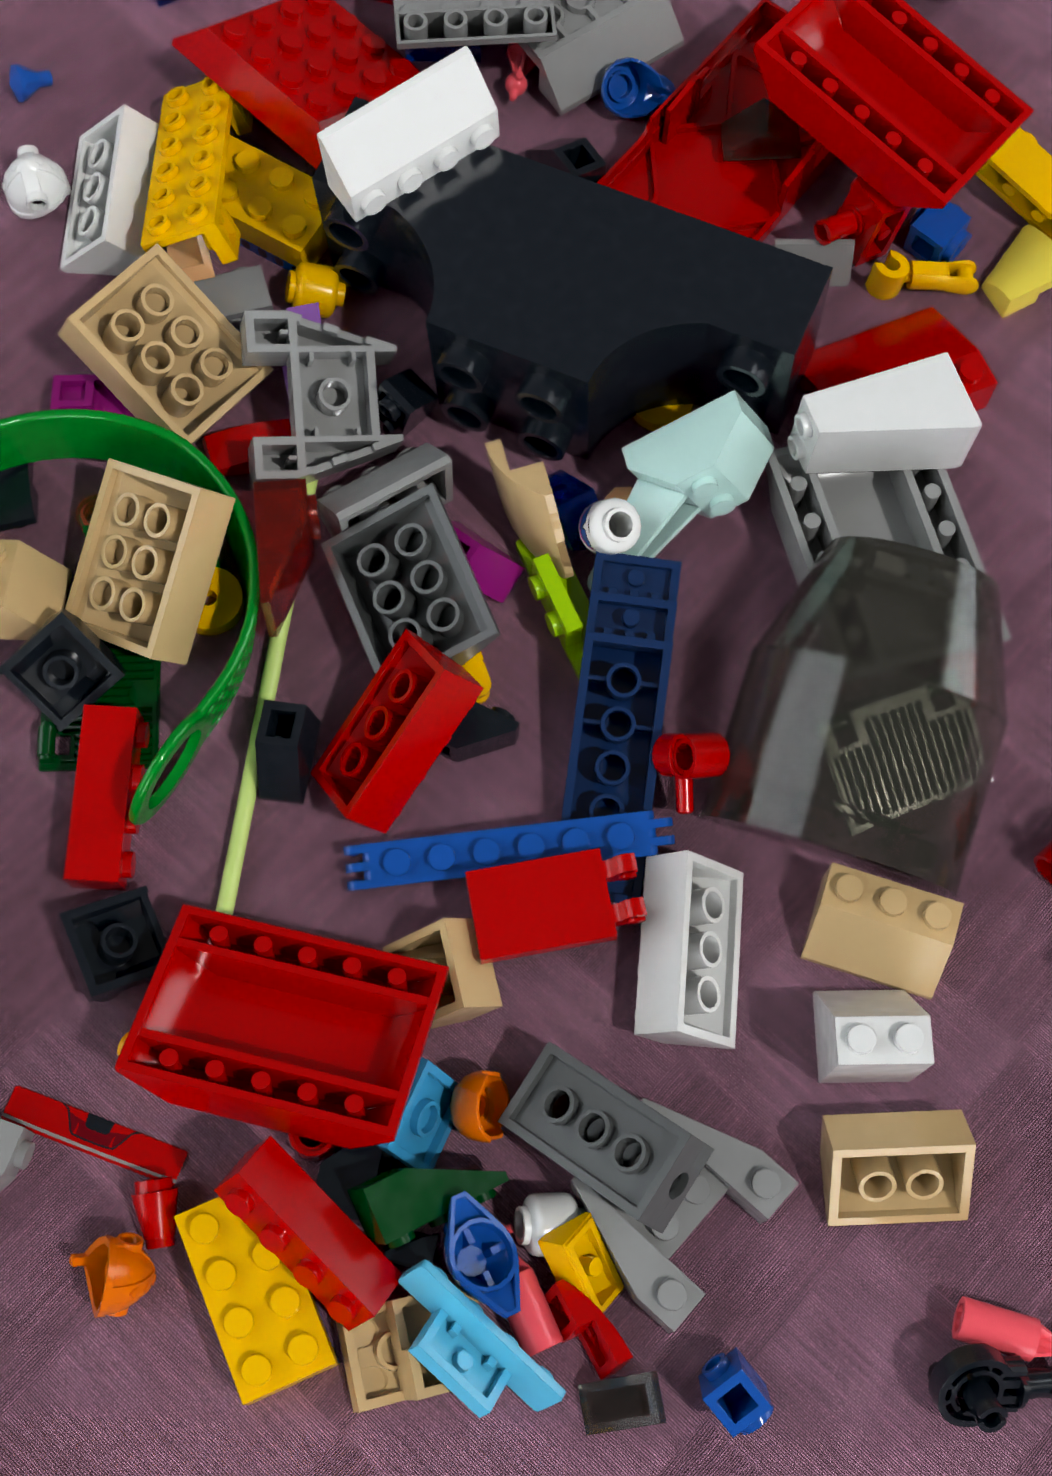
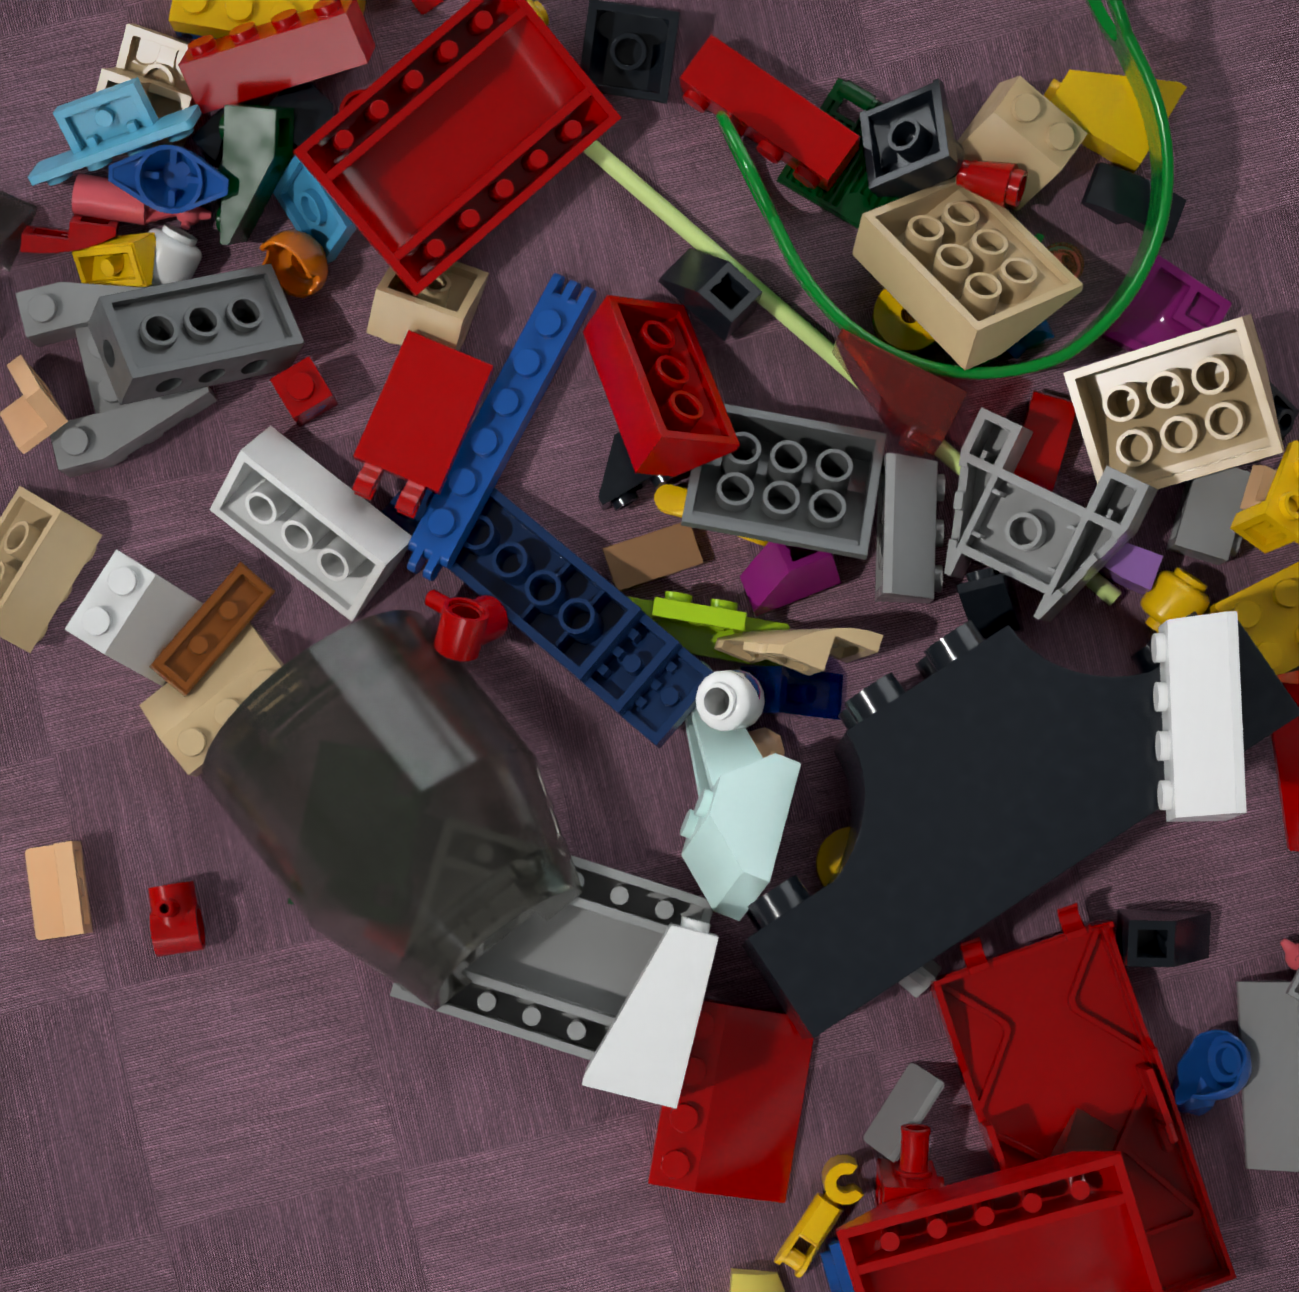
camera: 125 degrees right, 15 degrees up
none -> light nougat panel [0,355,68,454]
none -> dark orange tile [149,561,276,697]
none -> red brick [270,356,338,427]
none -> medium nougat tile [602,523,704,592]
none -> red cone [956,159,1028,208]

